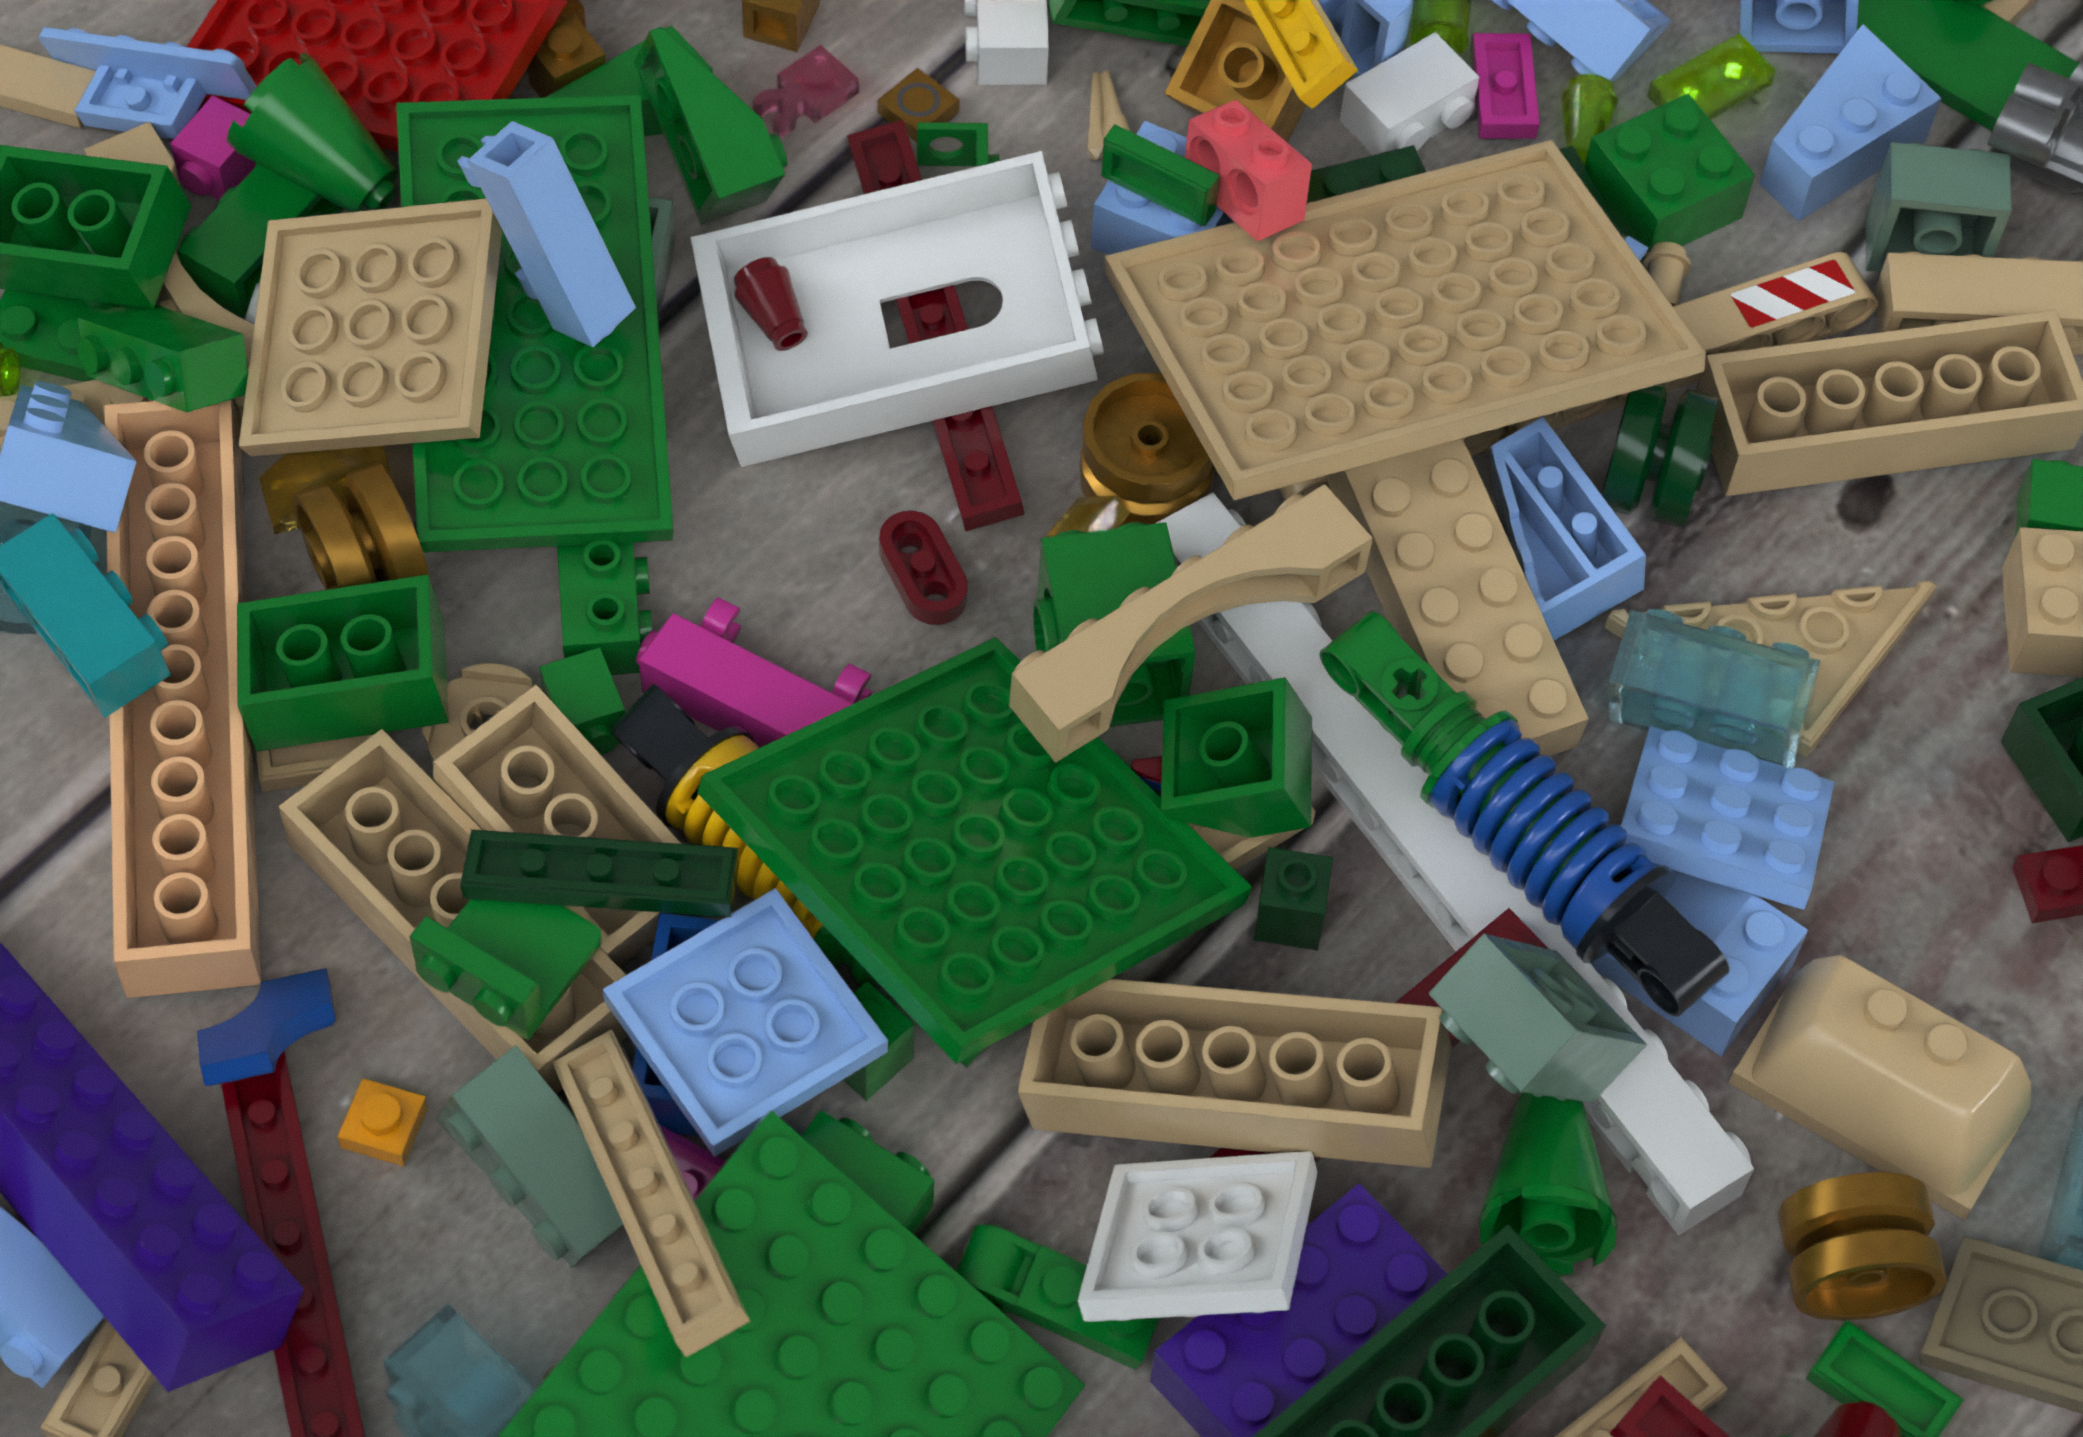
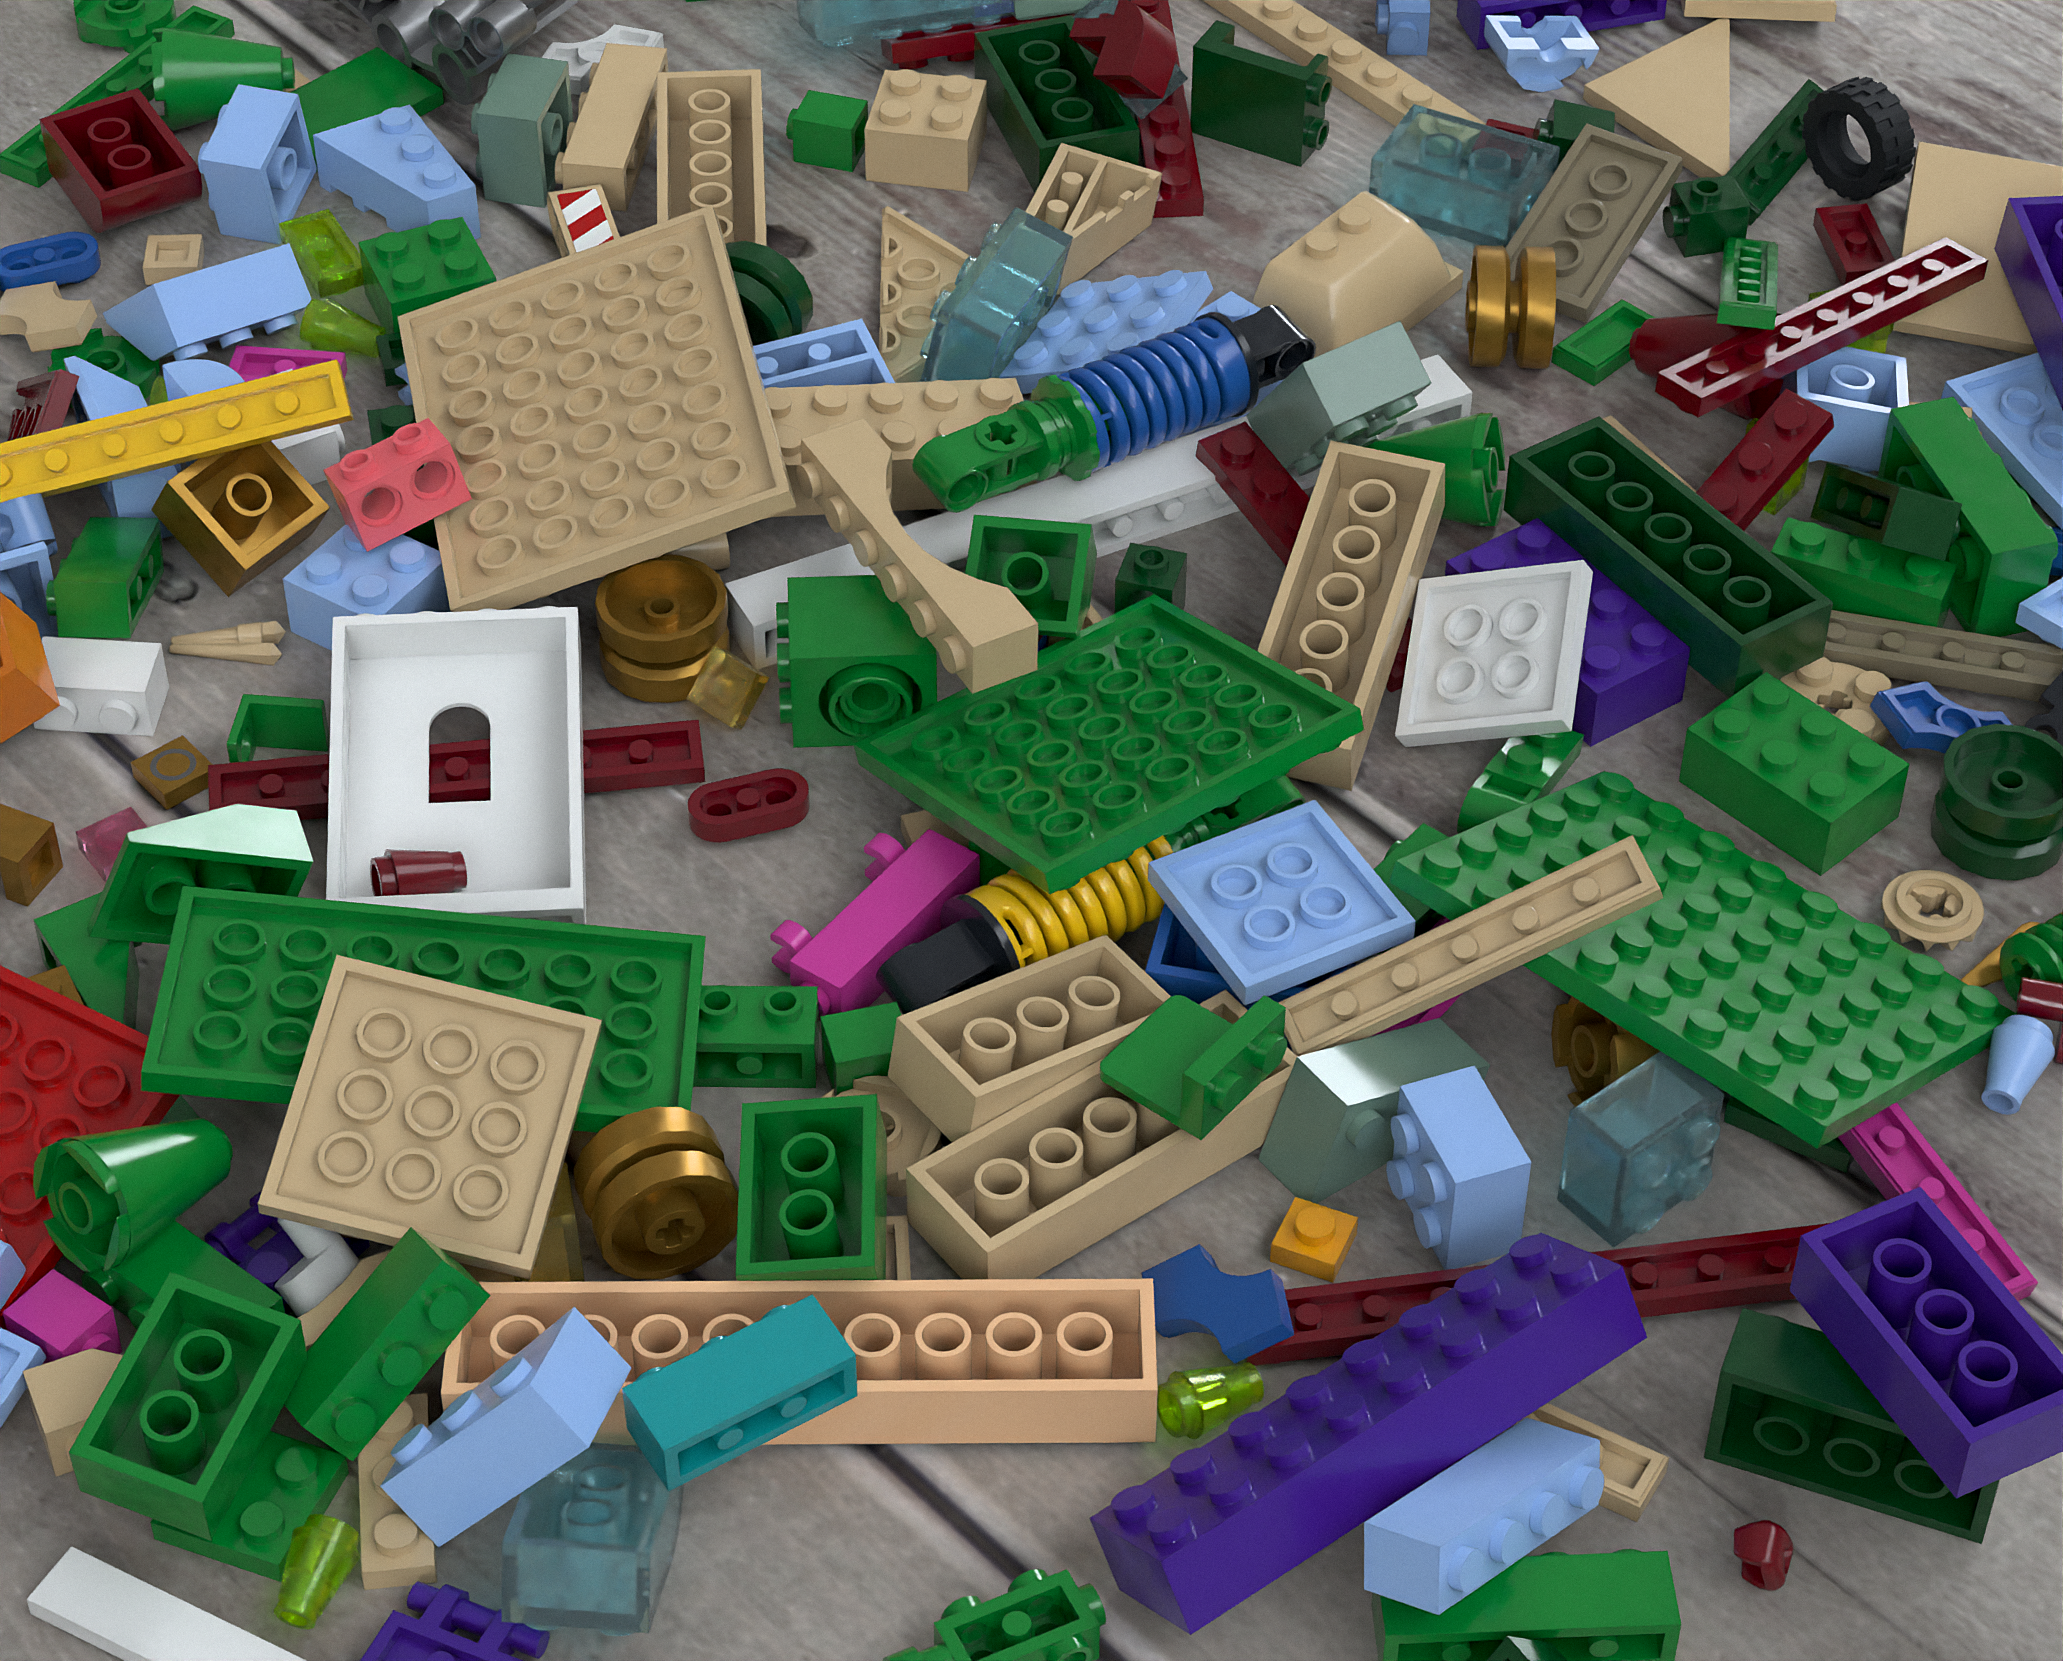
camera: 80 degrees left, 15 degrees down
light blue brick [458,121,636,347] -> none
dark green tile [460,829,740,917] -> none
green tile [1101,124,1220,226] -> none
none -> tan wedge [1008,143,1162,295]
none -> clear neon green cone [1157,1362,1264,1439]
none -> light blue brick [1386,1066,1531,1270]

